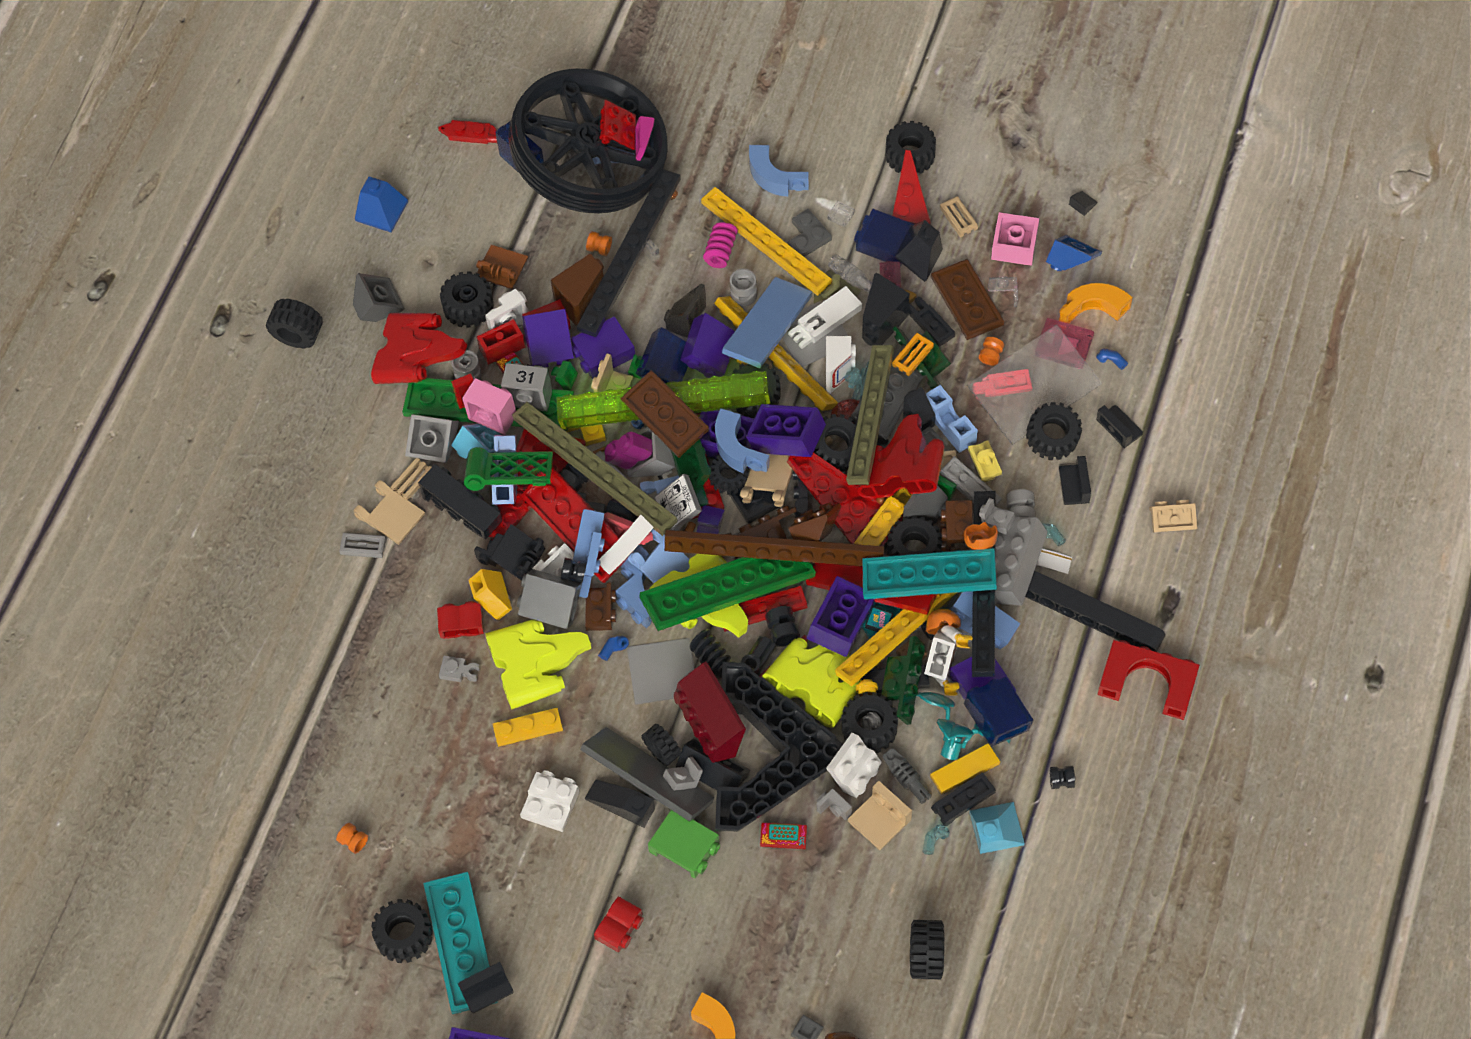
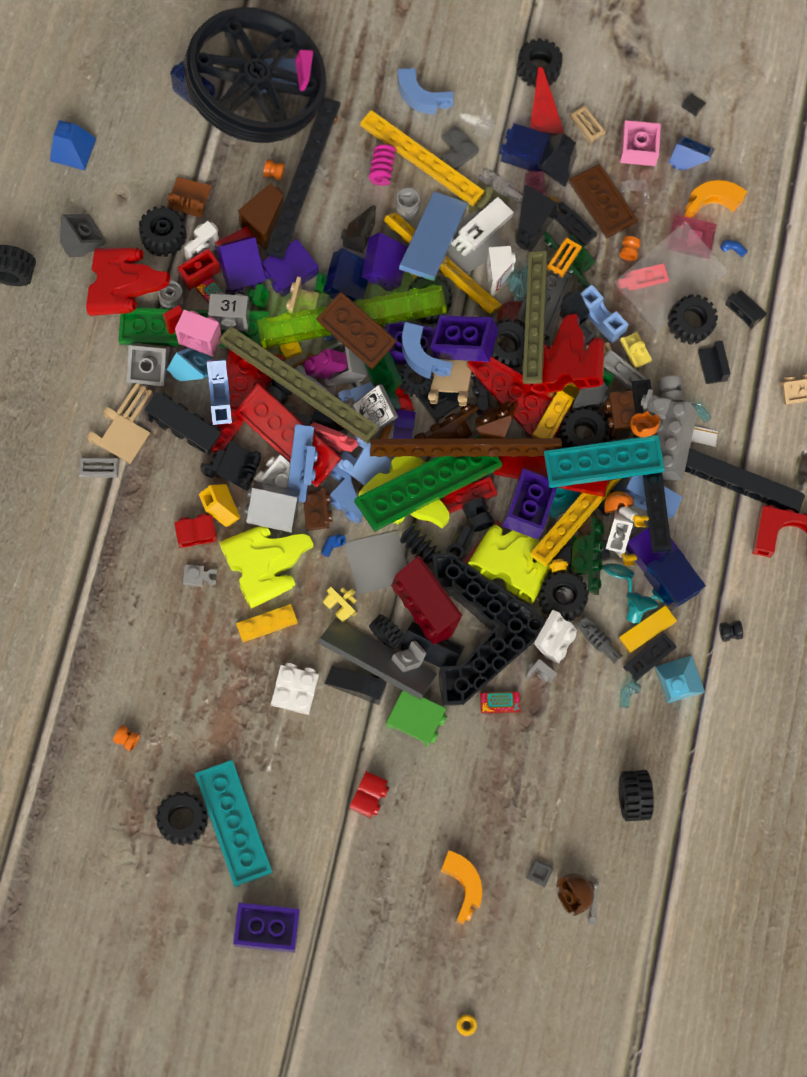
camera: 15 degrees left, 10 degrees up
red plate [438,120,510,144] -> none
black panel [458,962,514,1014] -> none
green piece [464,447,553,491] -> none
black wheel [561,558,586,583] -> none
white sticker [599,515,654,575] -> none
red hinge [600,100,636,150] -> none
tan bracket [848,781,912,850] -> none
tile [865,607,893,632] -> none
none -> light yellow hips [322,587,358,622]

